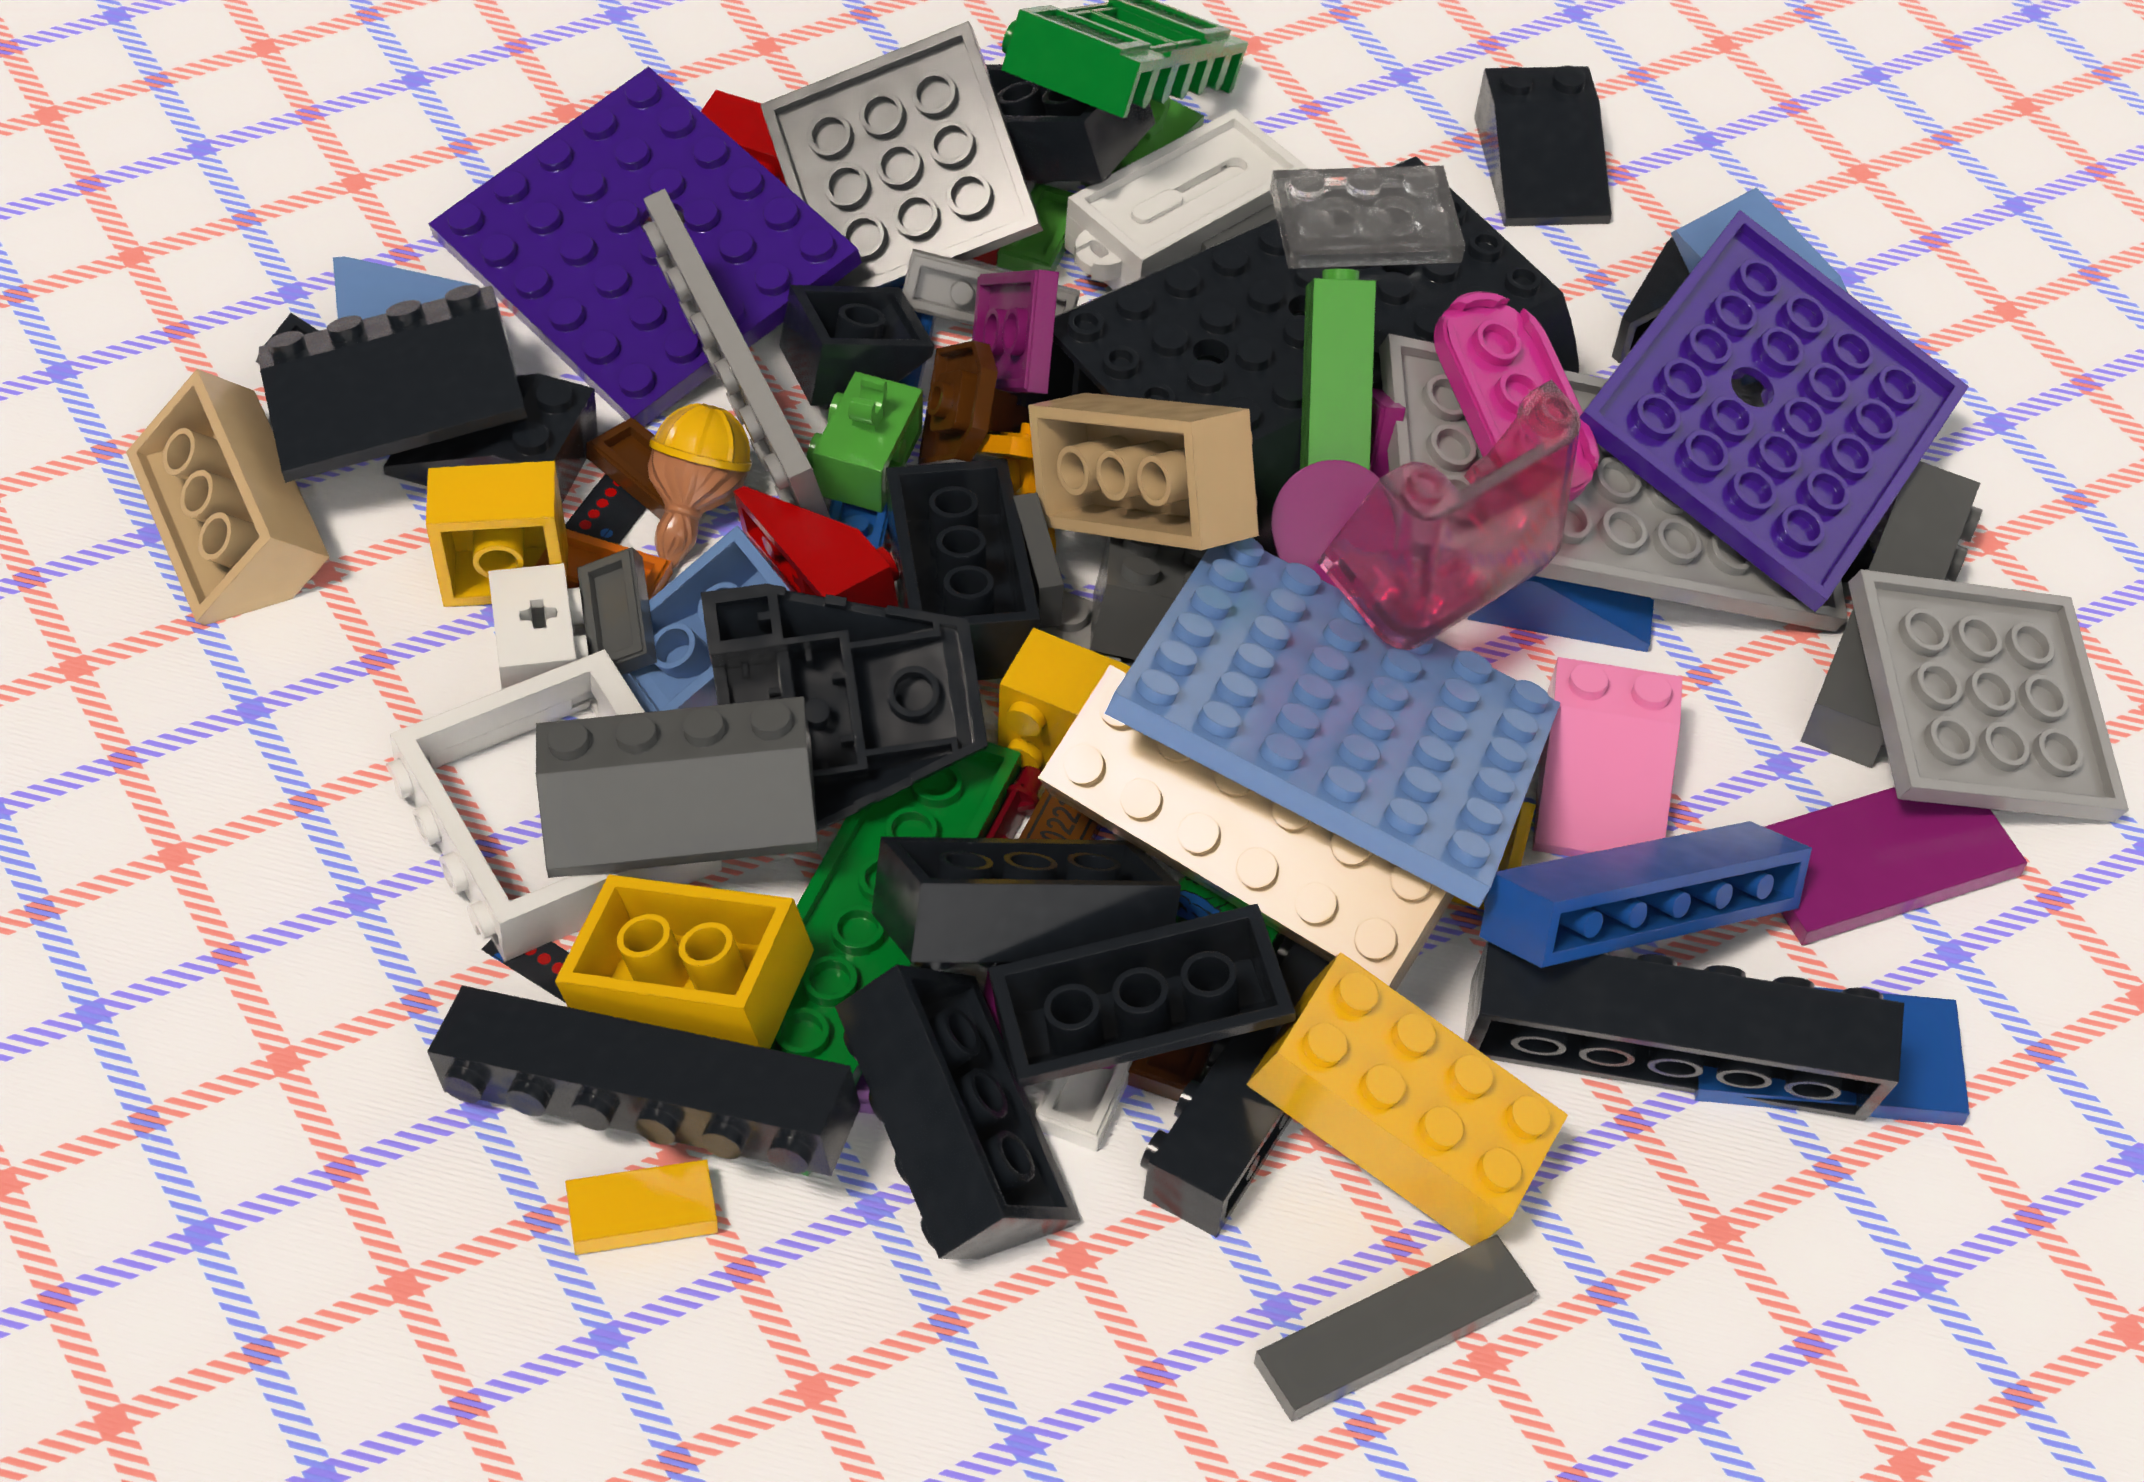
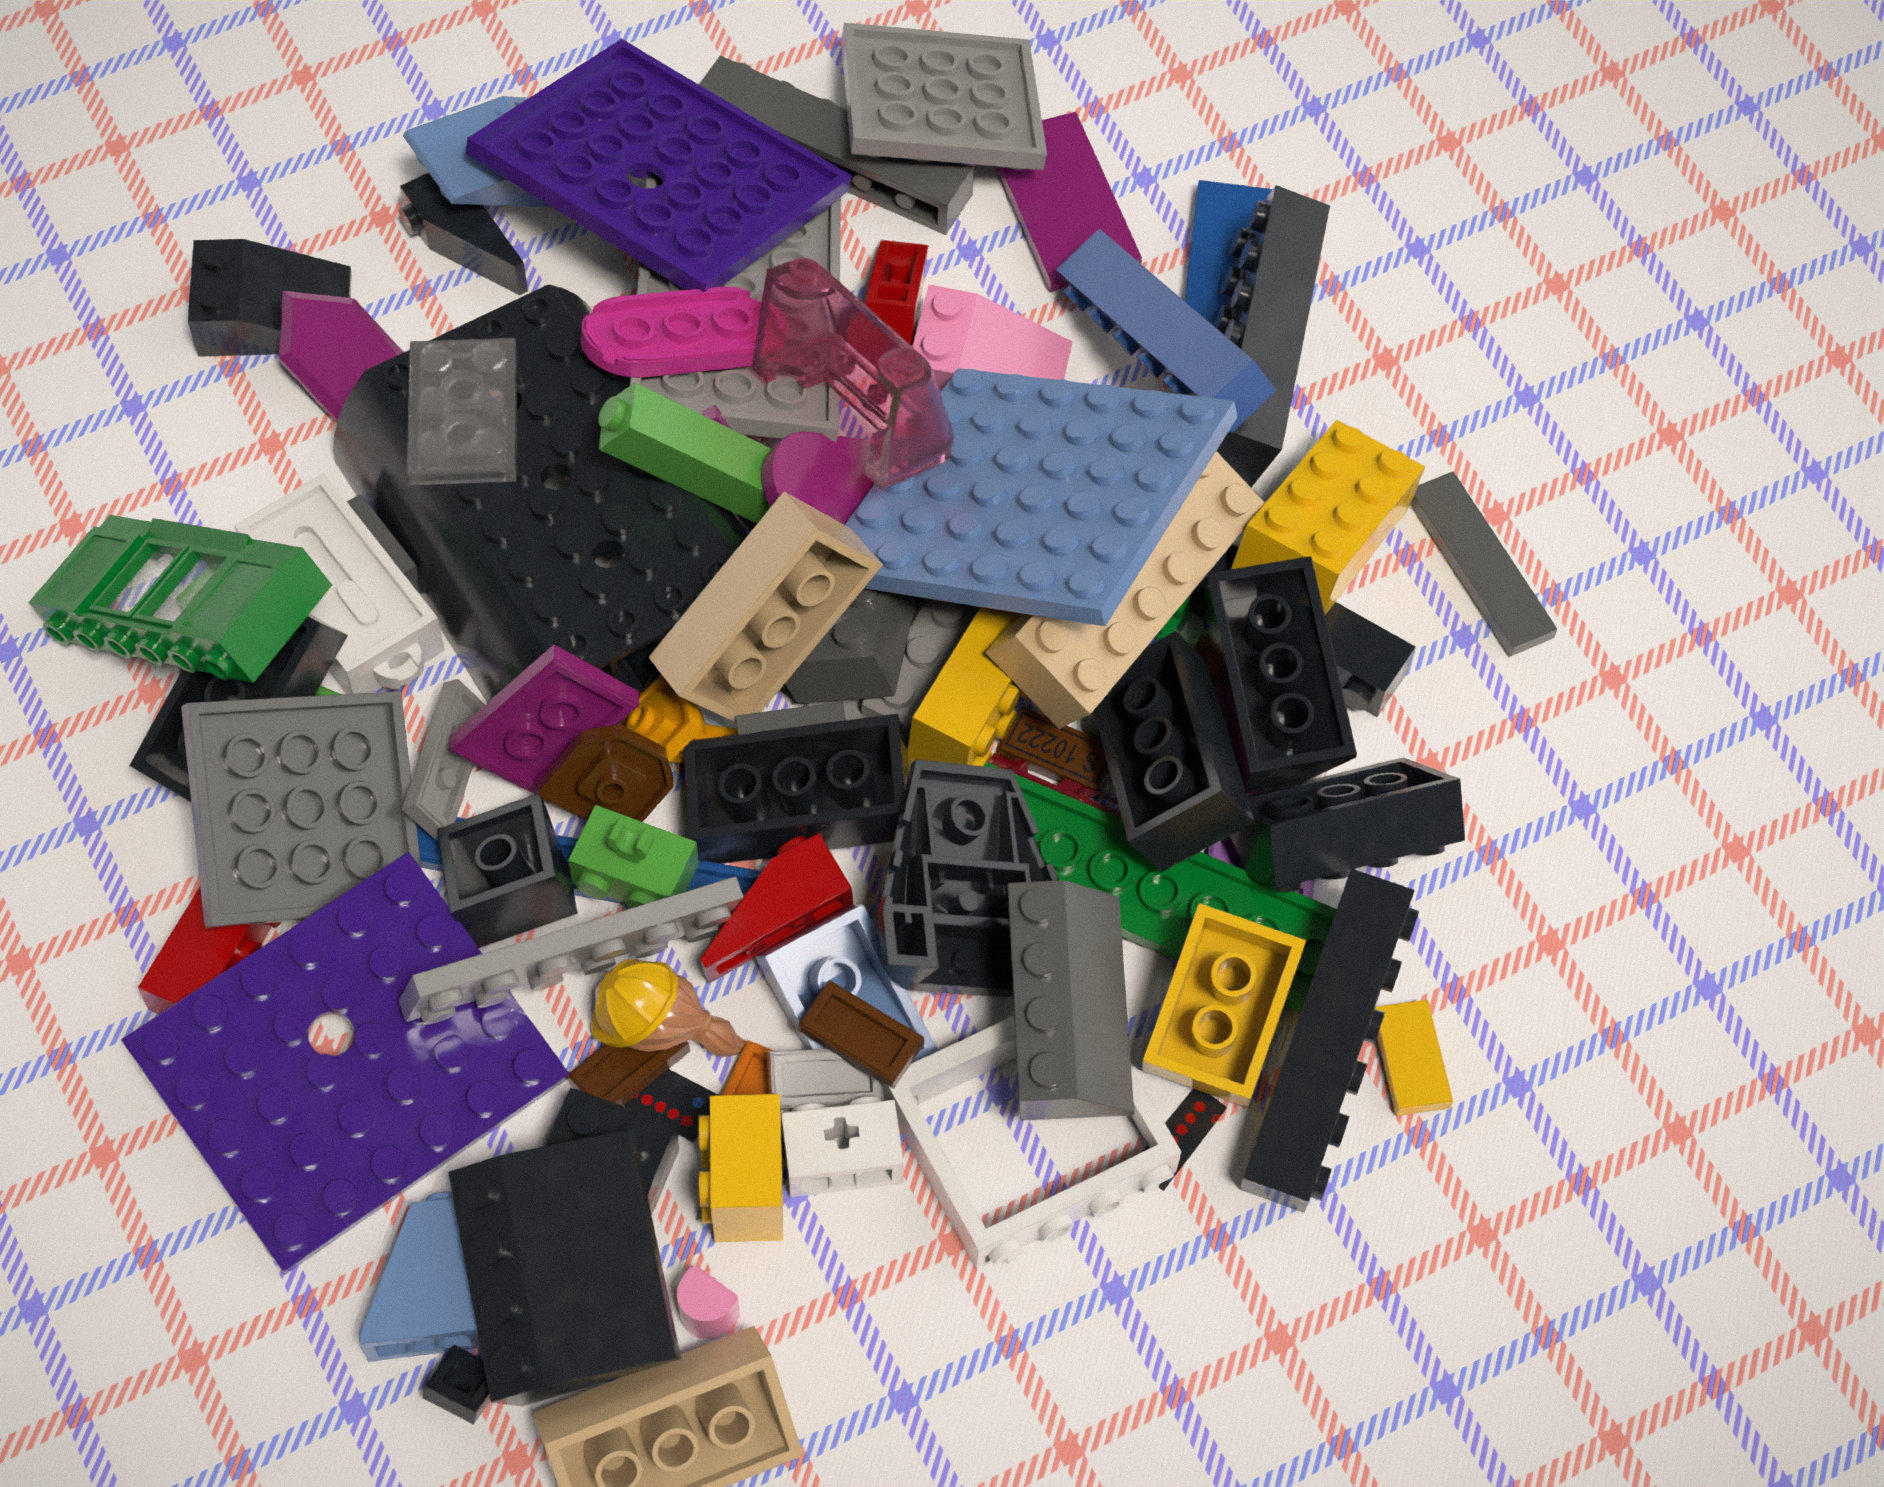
camera: 85 degrees left, 10 degrees up
none -> magenta tile [278,291,404,423]
none -> bright pink brick [677,1265,740,1340]
none -> reddish brown tile [798,980,925,1089]
none -> red slope [861,240,929,363]

